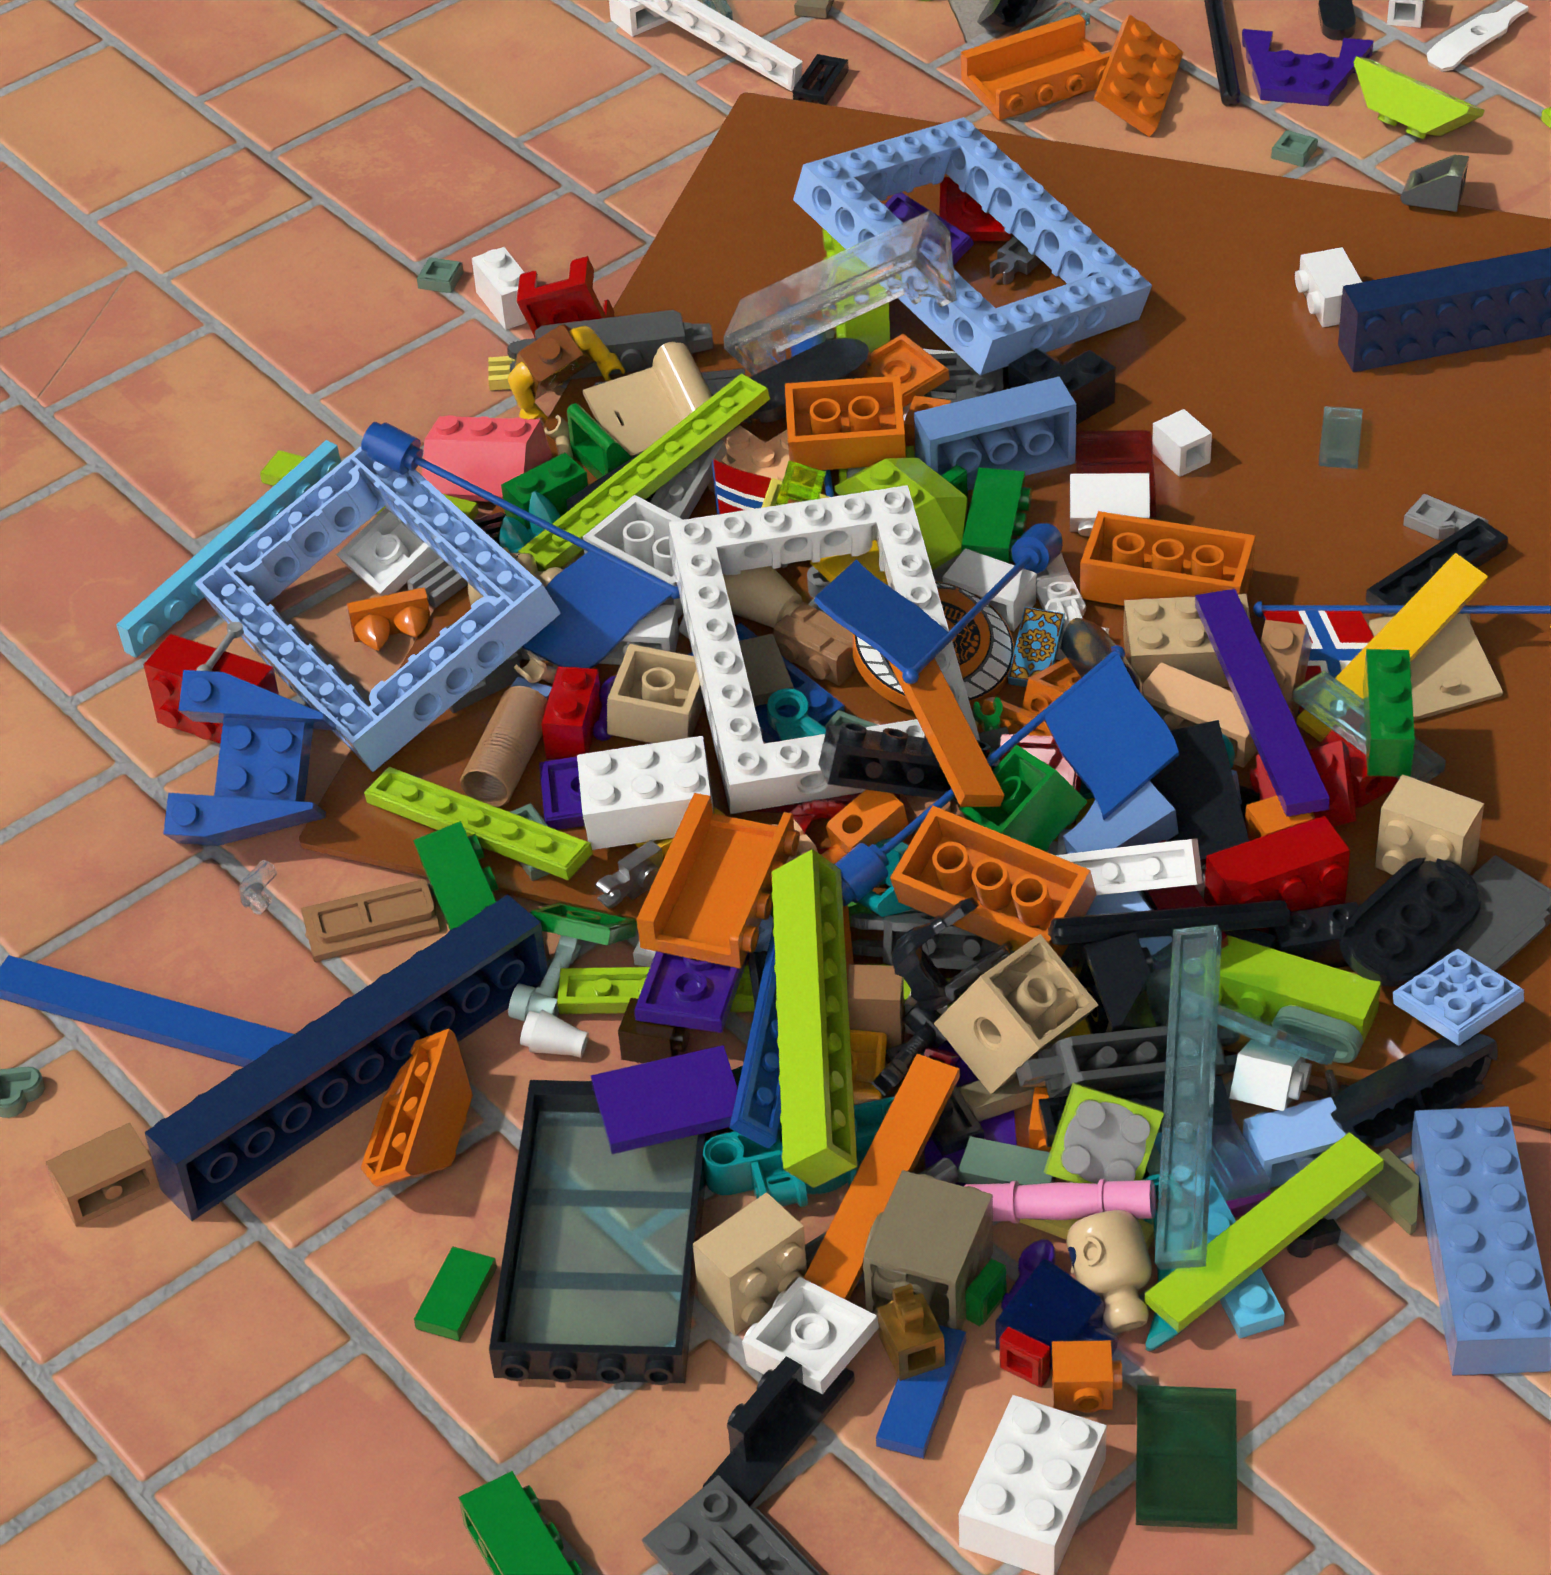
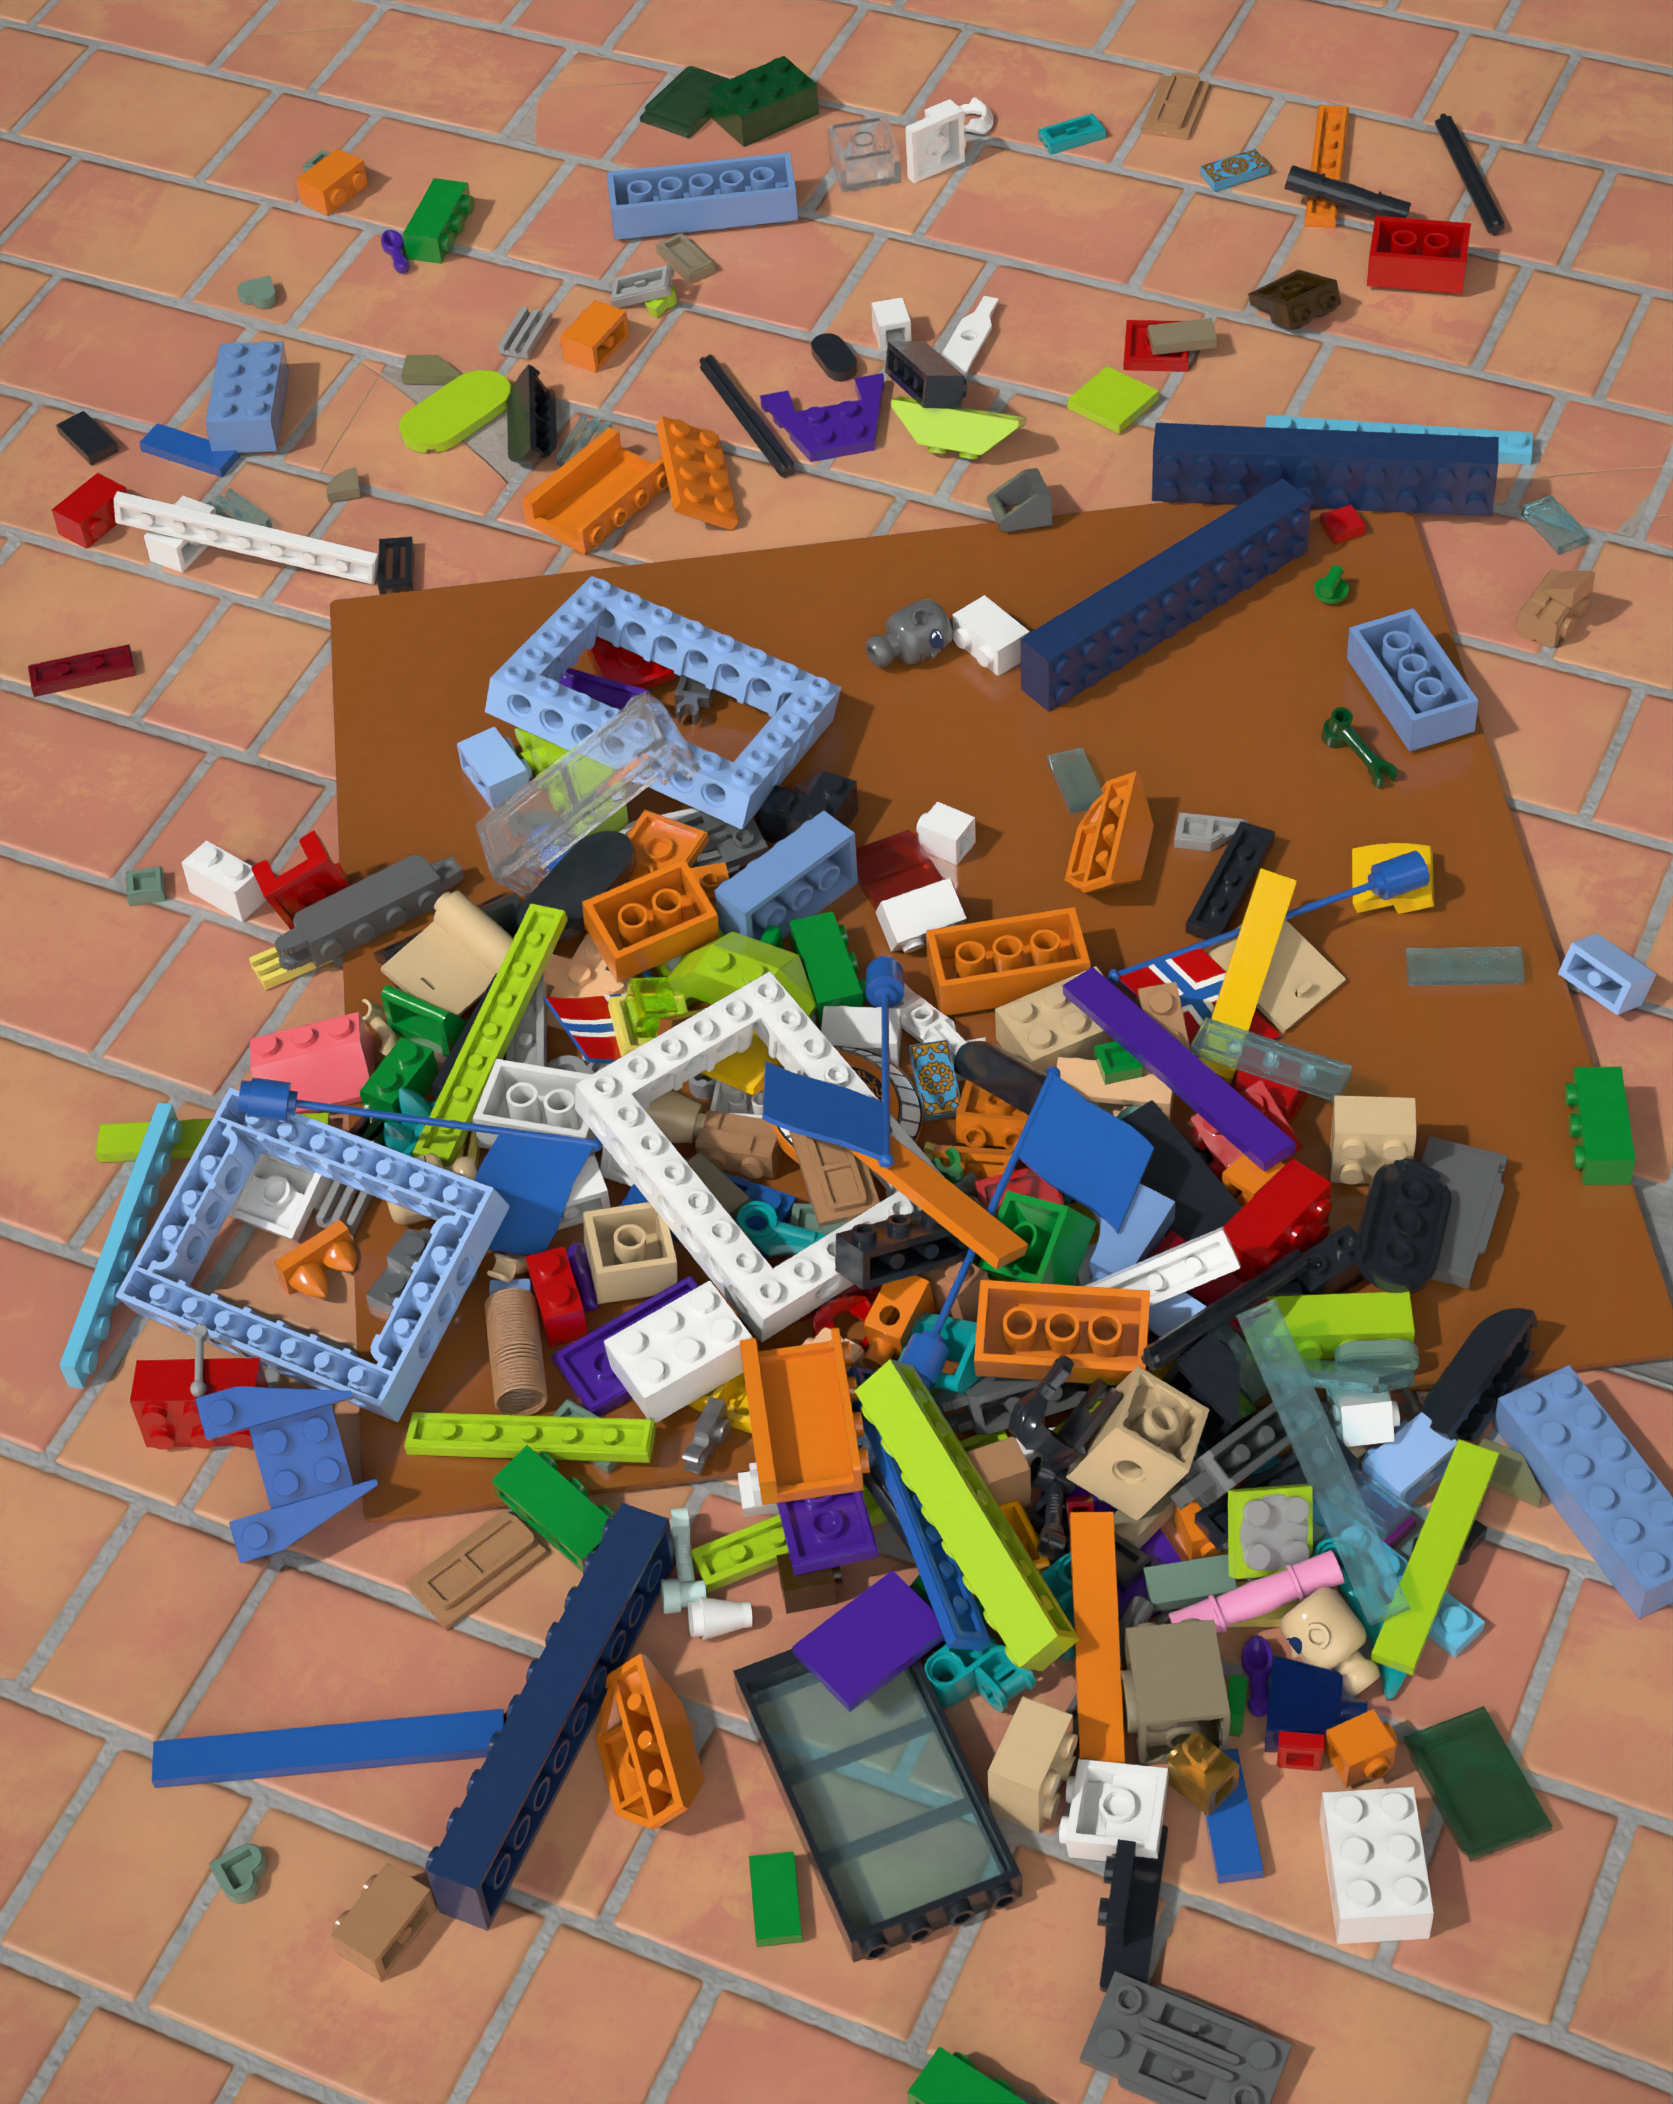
camera: 25 degrees left, 5 degrees up
clear arm [239,860,277,915] -> none
torso [508,324,625,424] -> none
green tile [529,903,637,945] -> none
sand green tile [1271,130,1318,167] -> none
green brick [1363,649,1415,777] -> none
light blue tile [1393,949,1524,1046] -> none
none -> dark red tile [28,644,136,697]
none -> light blue brick [457,727,533,812]
none -> medium nougat piece [789,1131,880,1227]
none -> dark grey piece [865,598,953,668]
none -> black brick [885,341,967,409]
none -> orange wedge [1064,771,1154,893]
none -> green tile [1094,1041,1143,1085]

